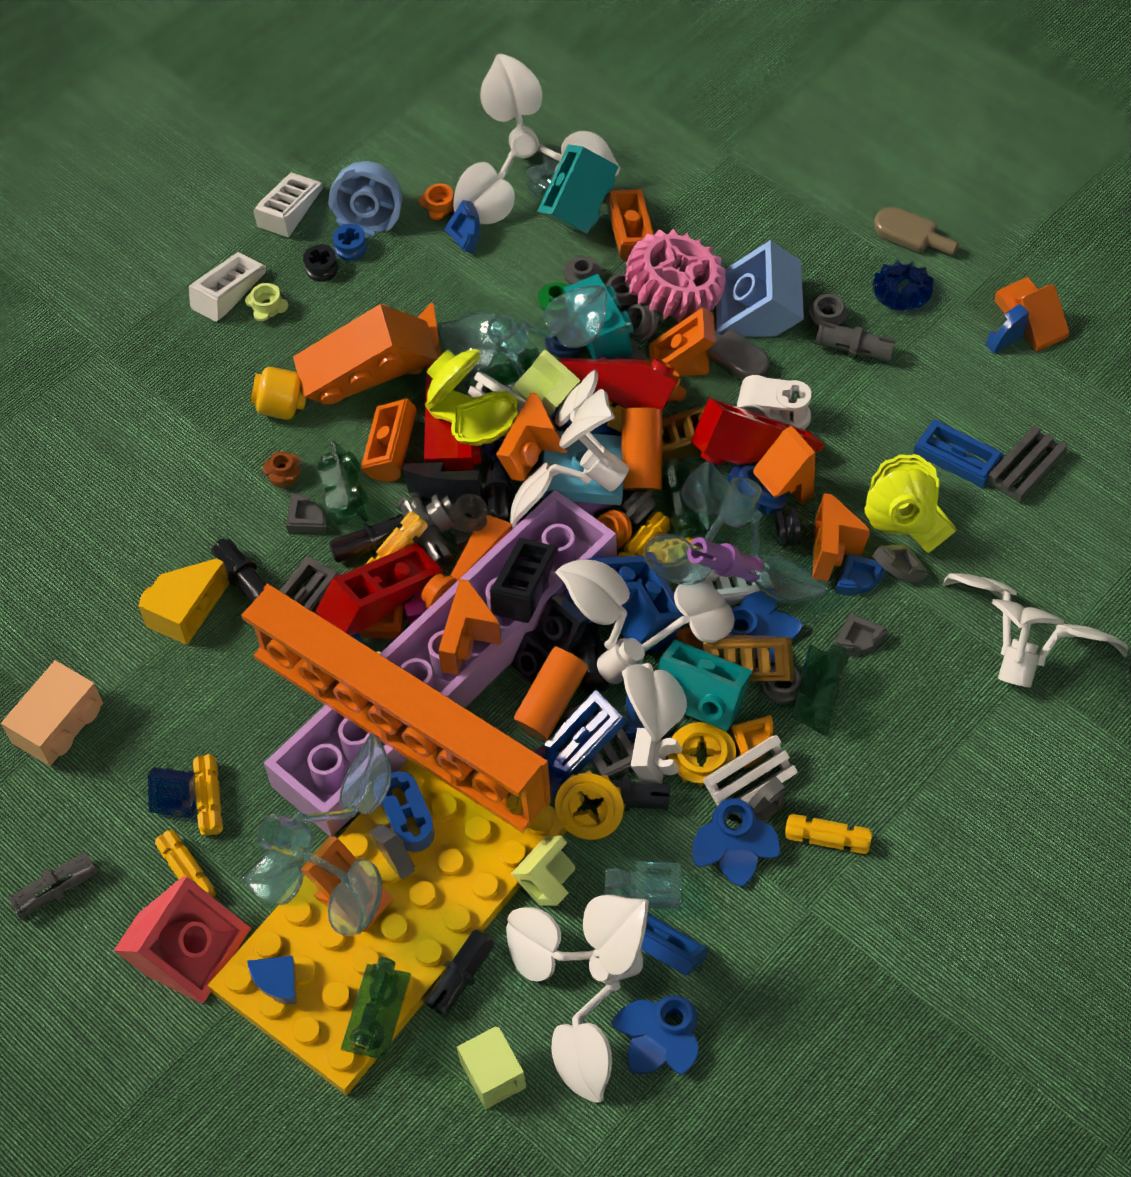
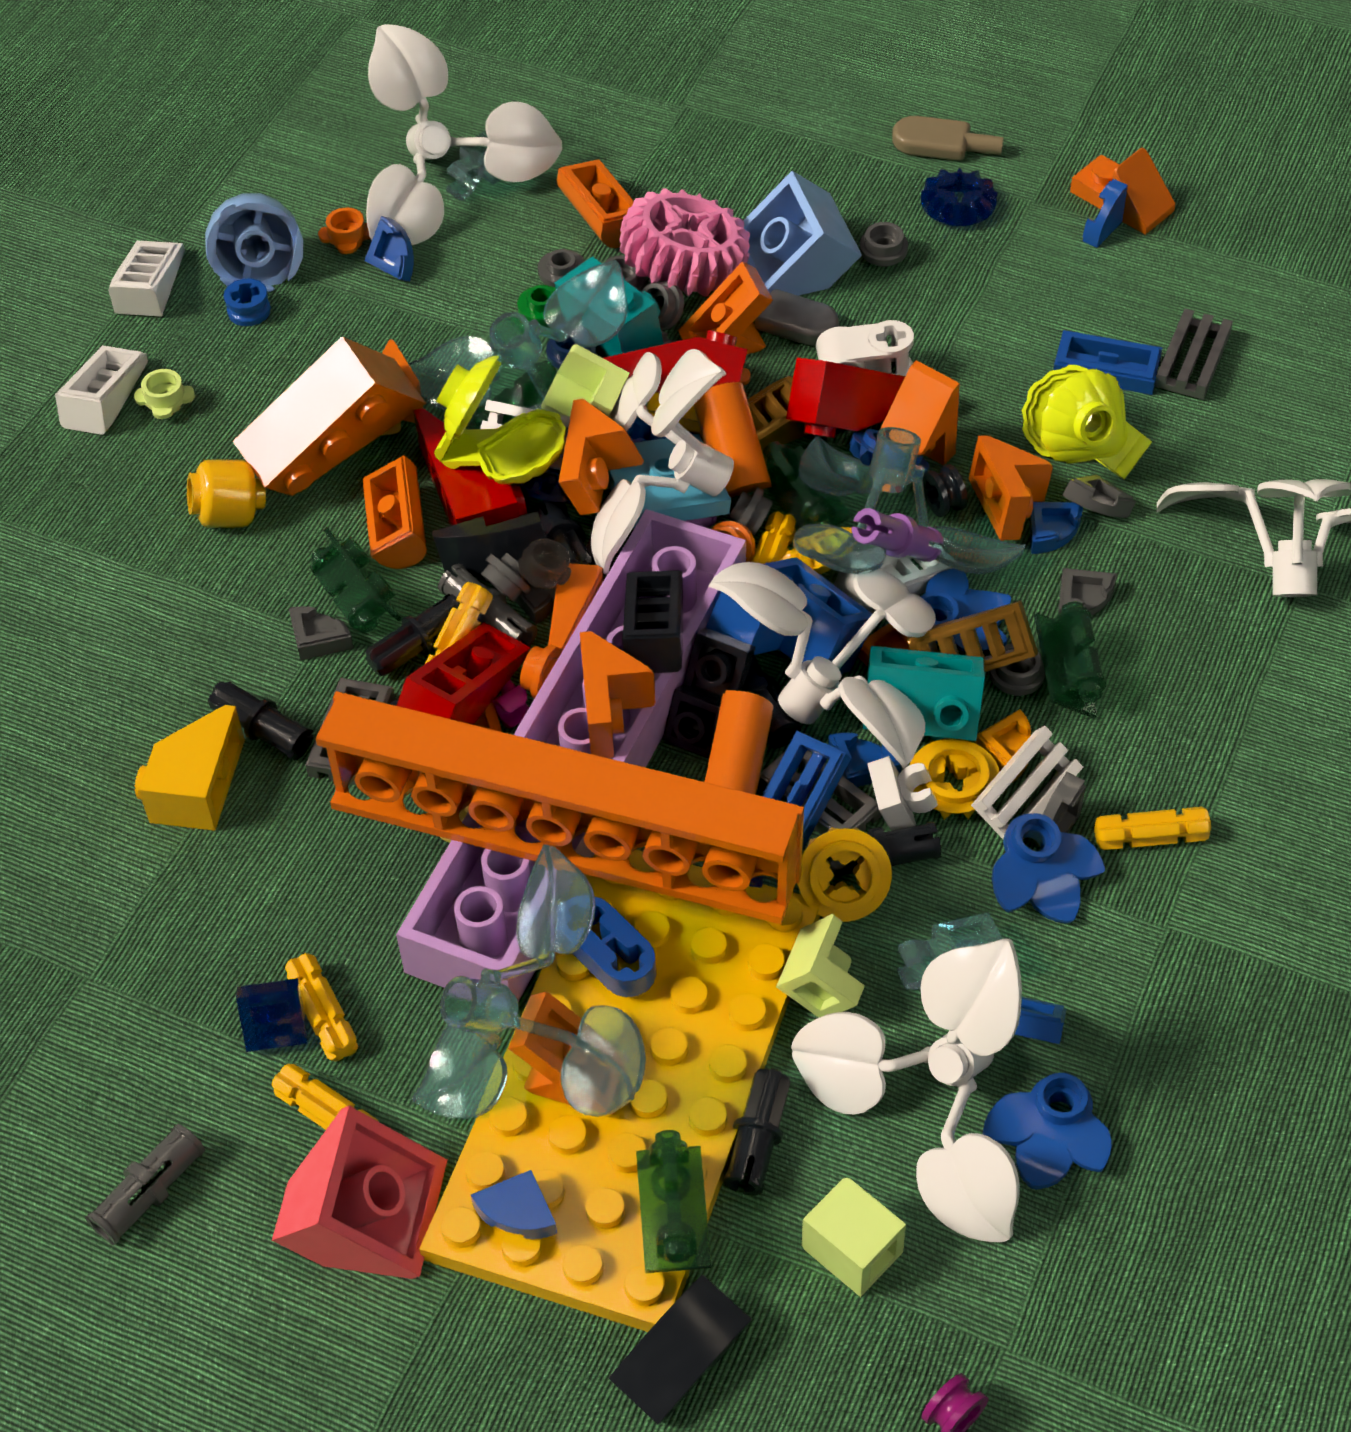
camera: 20 degrees left, 5 degrees down
light nougat brick [1,660,103,766] -> none
dark orange plate [263,451,301,488] -> none
black bush [303,244,338,282] -> none
dark grey tile [369,824,415,879] -> none
teal brick [537,144,619,234] -> none
dark grey pin [815,320,896,363] -> none
none -> black slope [608,1274,754,1425]

